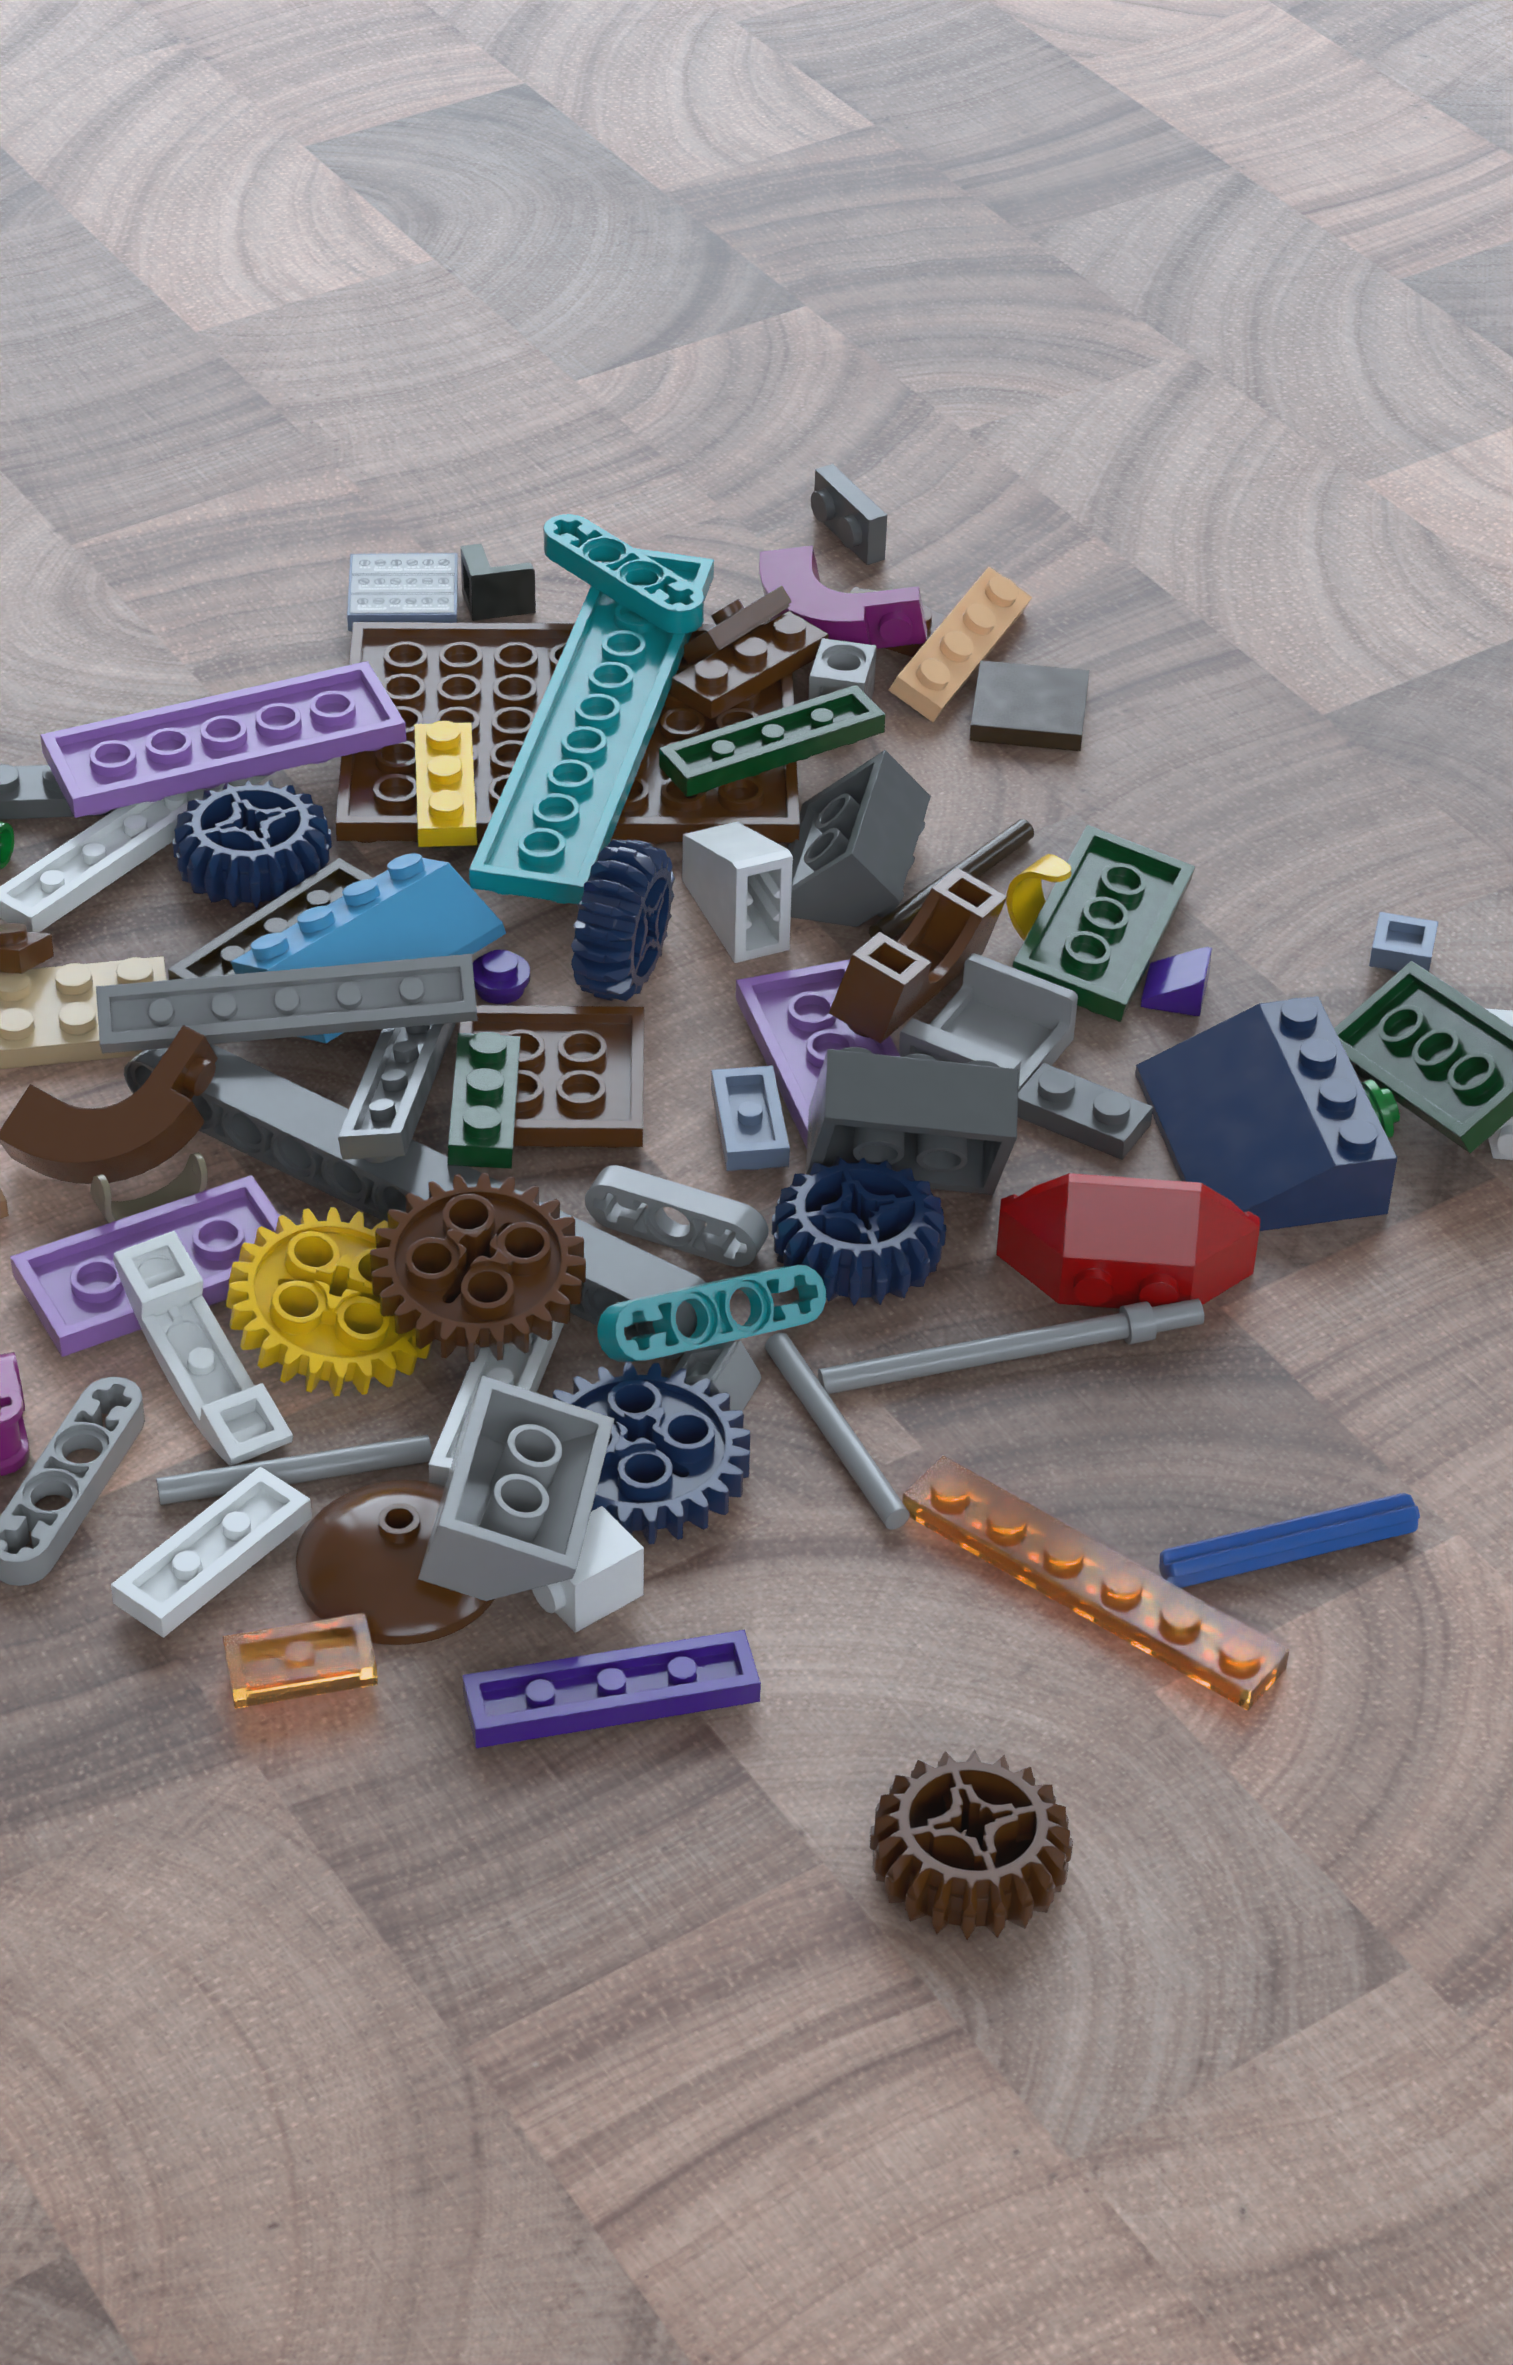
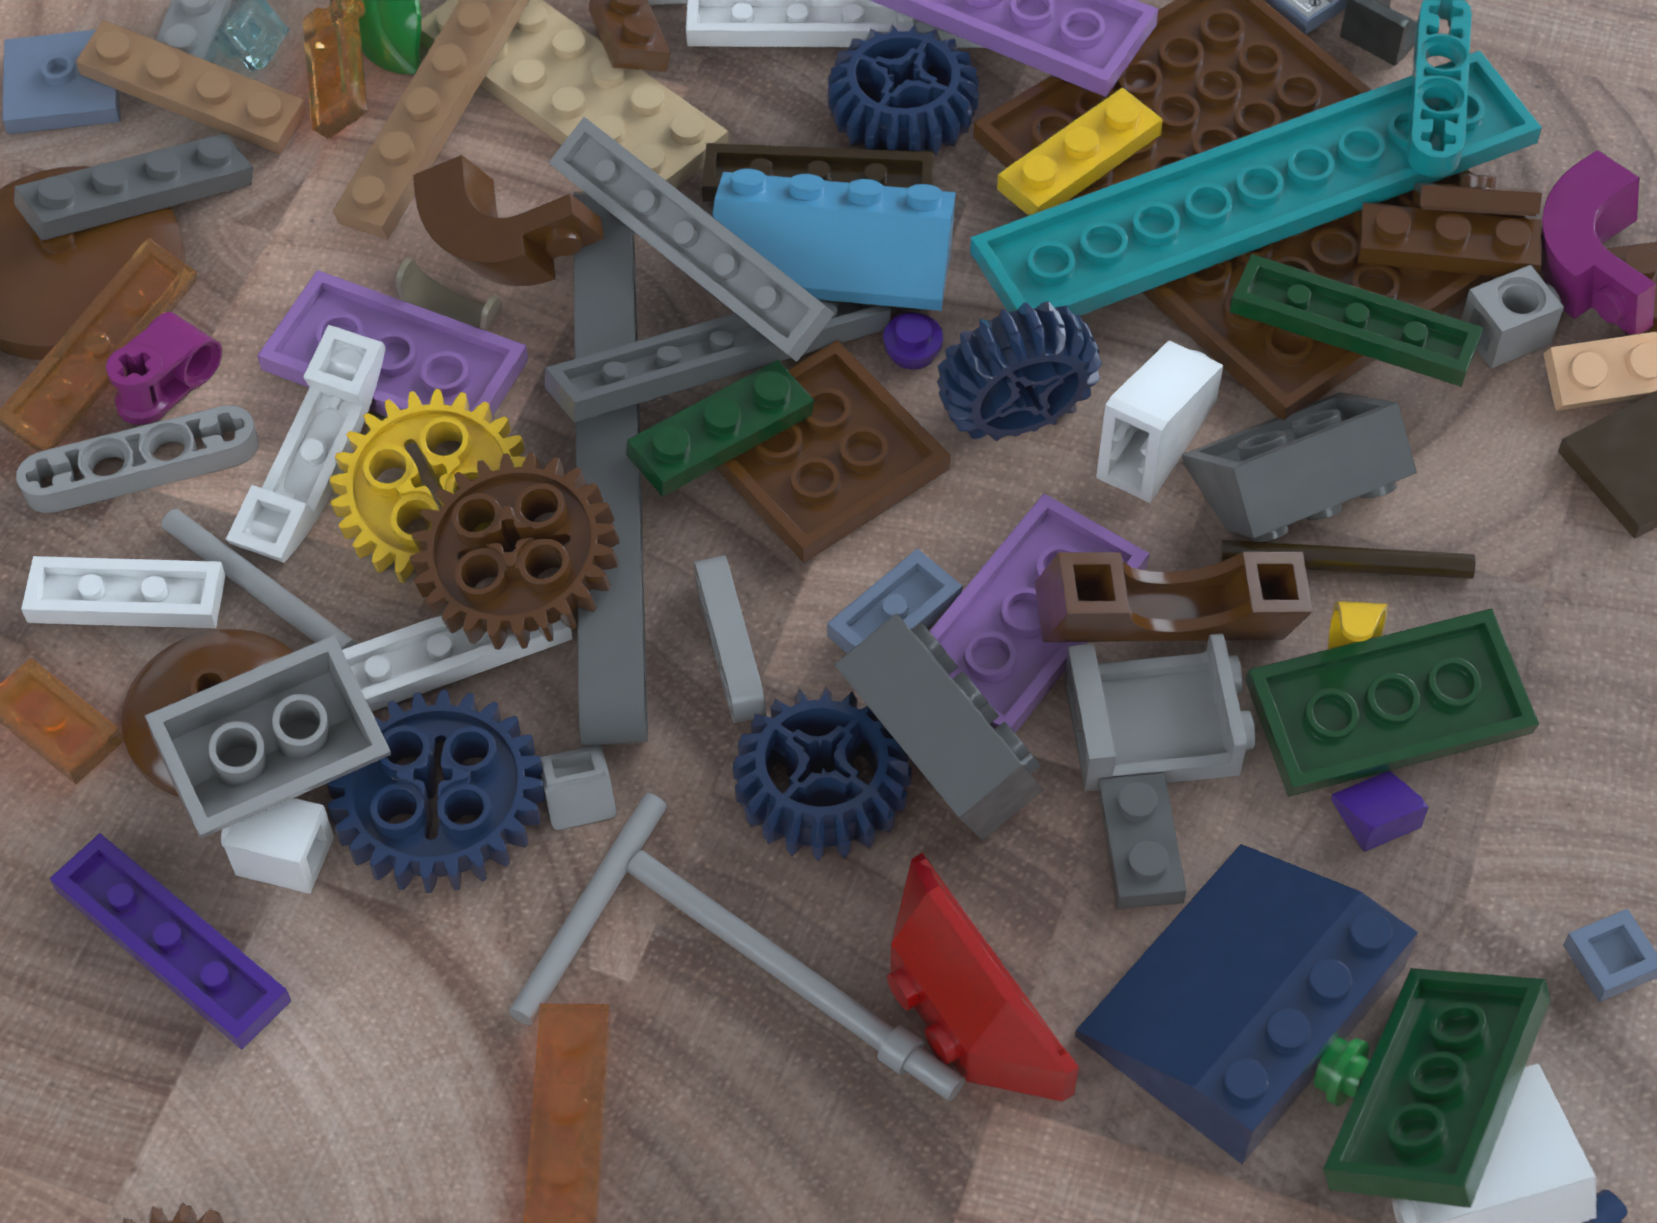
camera: 55 degrees right, 15 degrees up
teal beam [597,1265,826,1362] -> none

